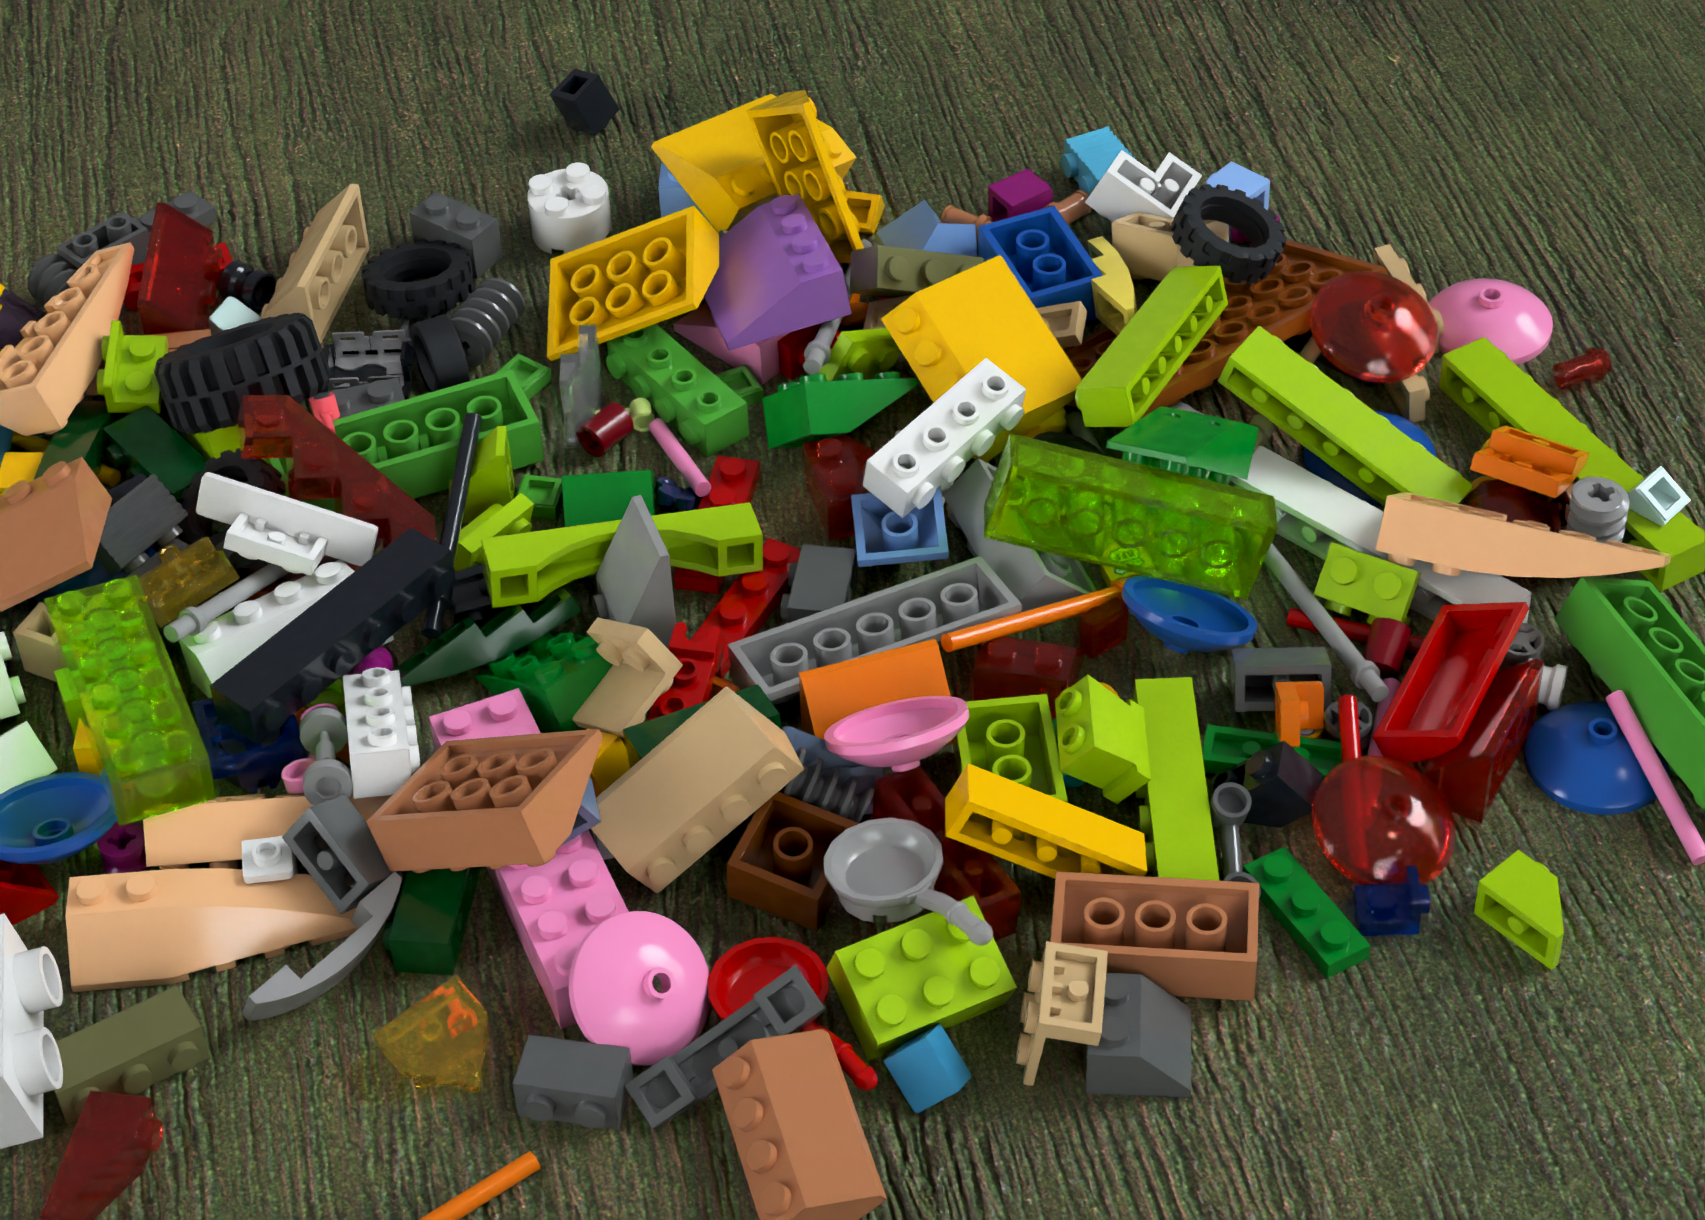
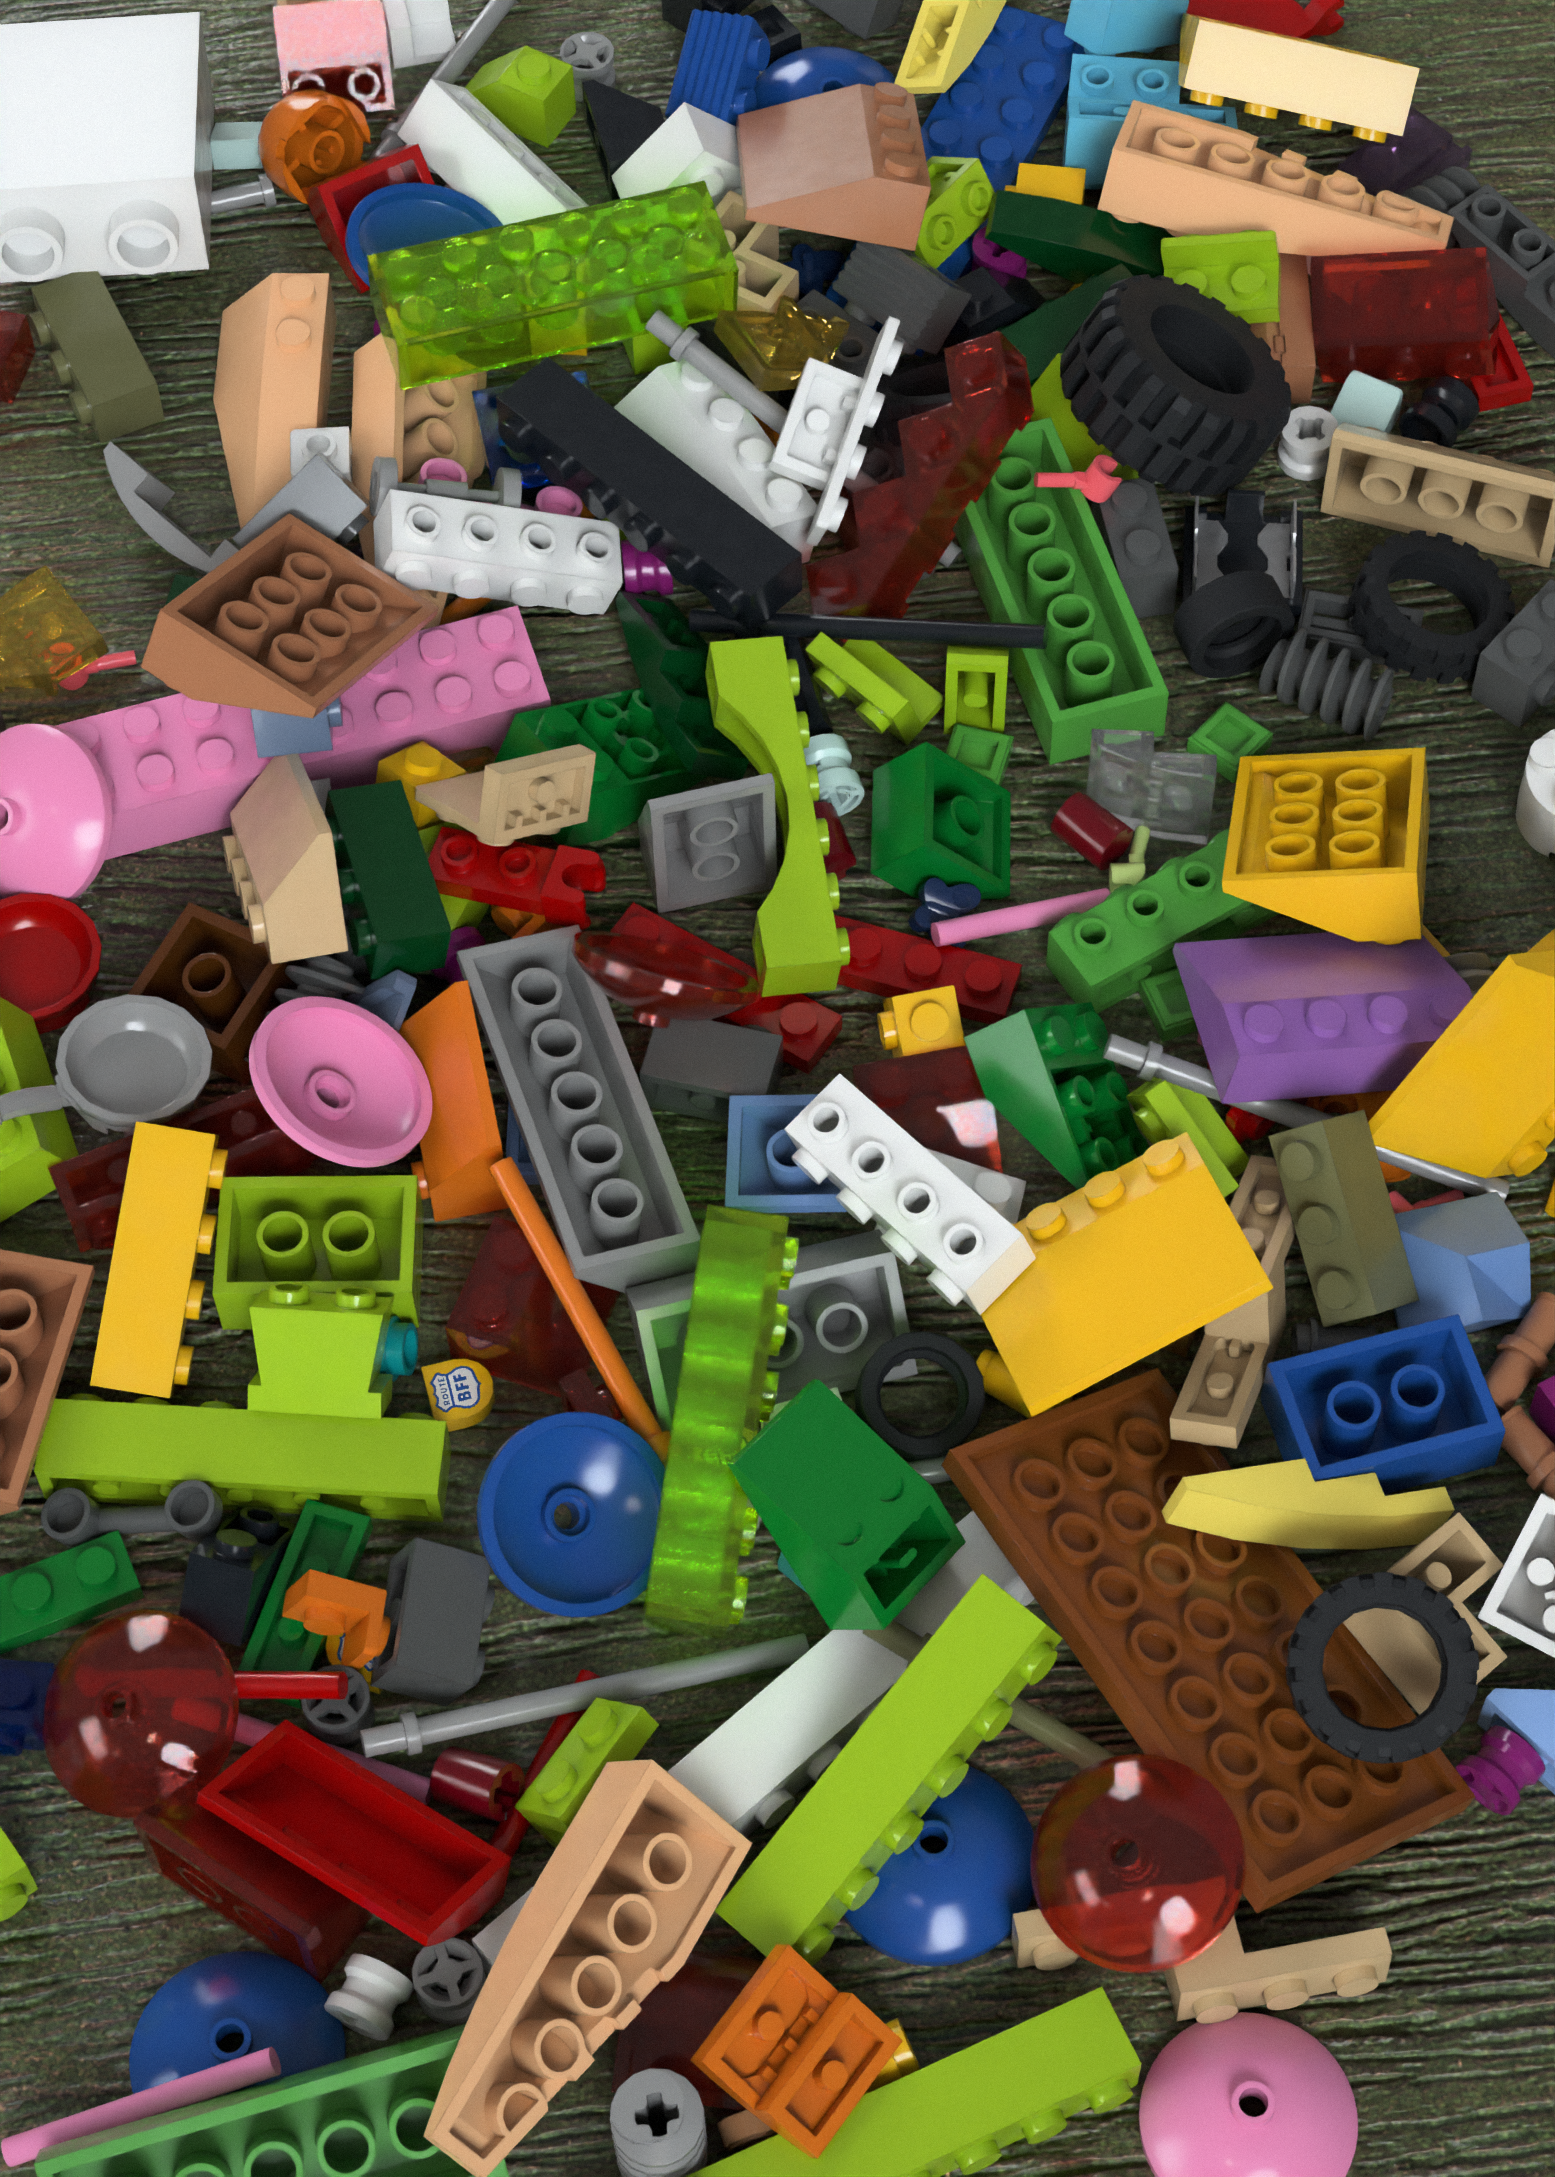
camera: 95 degrees right, 15 degrees up
lime brick [1075,266,1228,427] -> none
none -> clear red dish [571,931,760,1028]
none -> yellow brick [877,985,966,1062]

